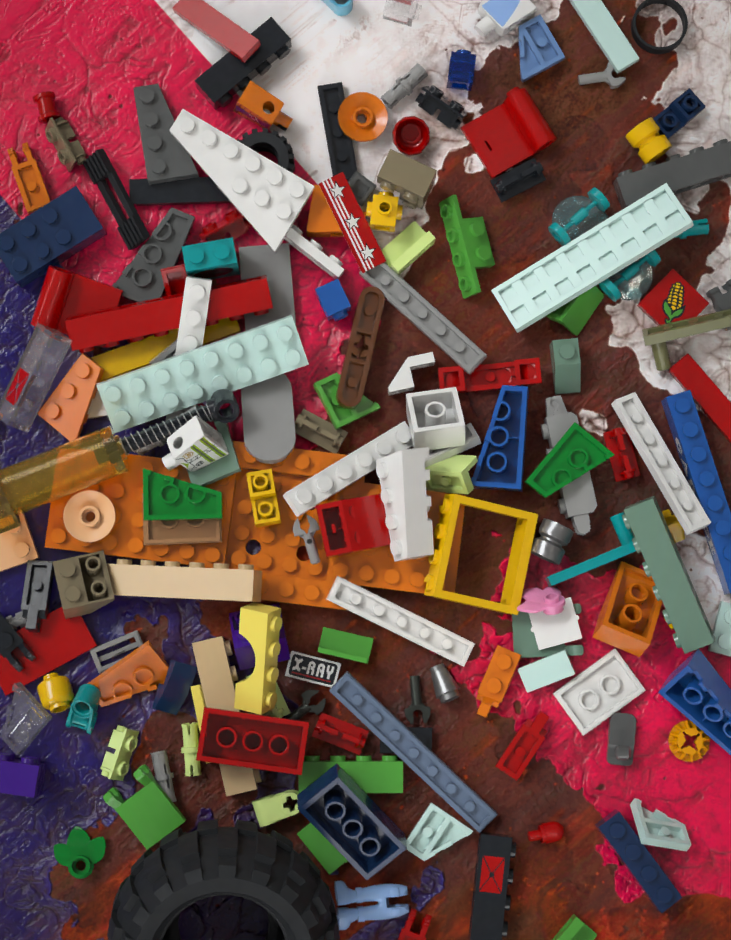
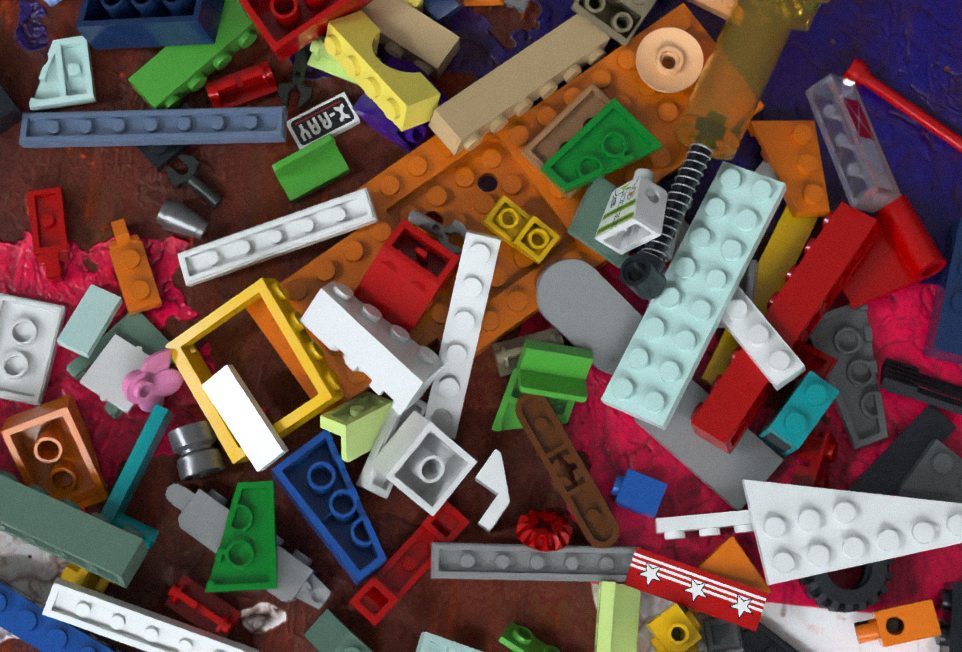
camera: 140 degrees right, 5 degrees down
none -> white tile [202,365,289,472]
none -> red gear [516,509,573,552]
none -> bright green panel [517,339,594,403]

